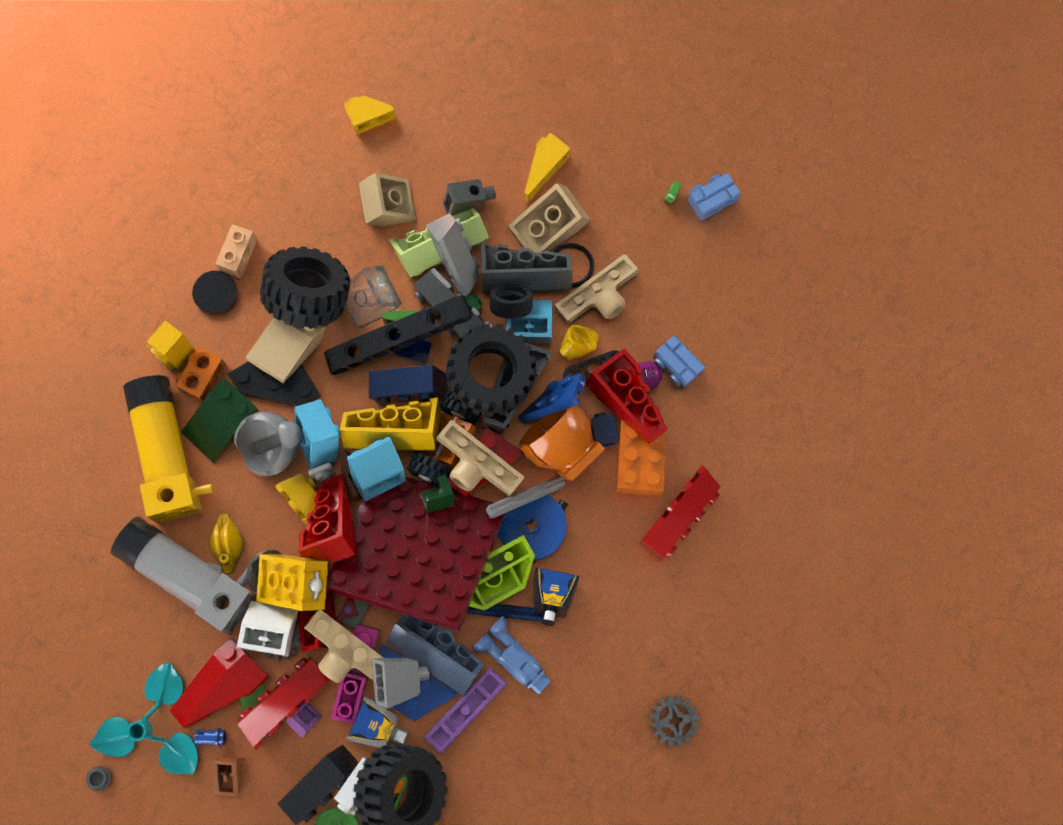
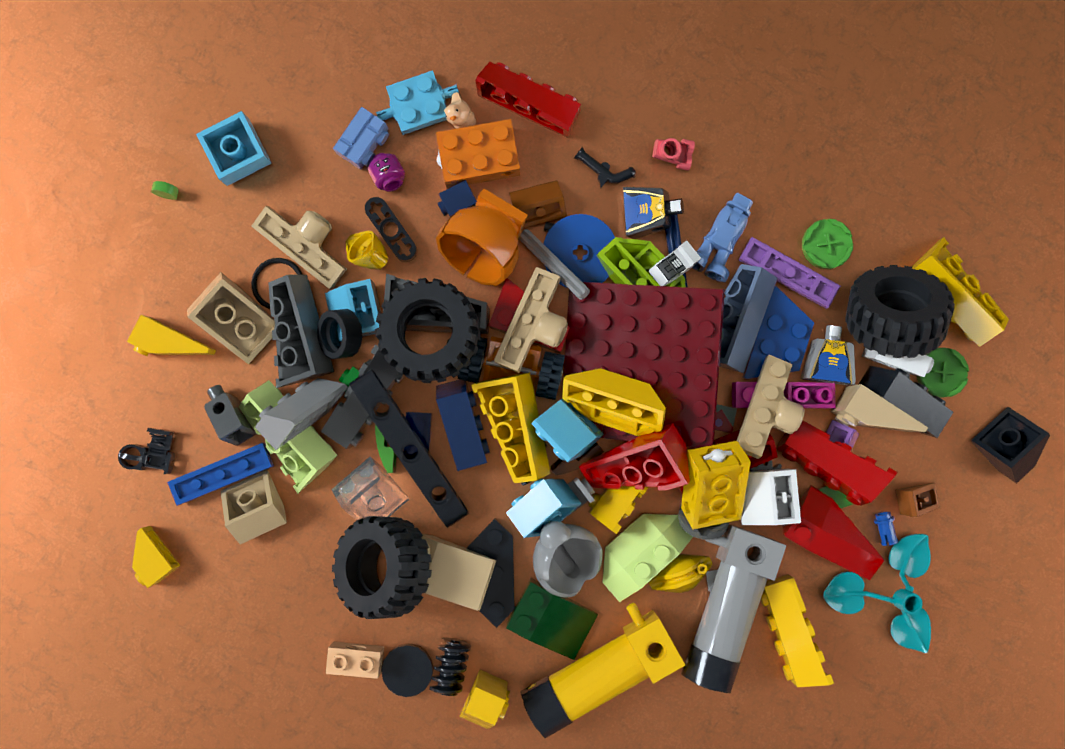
camera: 100 degrees left, 10 degrees up
dark grey plate [86,766,111,791] -> none
orange brick [176,347,226,402] -> none
light grey torso [372,658,429,708] -> none
dark green panel [421,475,454,513] -> none
blue wing [518,373,586,424] -> none
red wedge [585,348,668,444] -> none
dark grey gear [649,695,701,747] -> none
medium blue brick [688,173,741,221] -> none
none -> black piece [118,428,175,474]
none -> blue plate [167,443,274,506]
none -> medium azure brick [196,111,272,186]
none -> medium azure plate [376,70,459,135]
none -> black piece [429,637,471,696]
none -> light nougat animal [444,92,476,129]
none -> dark orange panel [509,180,567,228]
none -> yellow wedge [562,368,666,436]
none -> black piece [574,147,636,189]
none -> yellowish green wedge [602,513,693,602]
none -> white leg [649,240,701,286]
none -> coral plate [652,138,695,171]
none -> yellow wedge [760,574,834,687]
none -> bright green tile [802,219,853,269]
none -> tan slope [830,384,928,432]

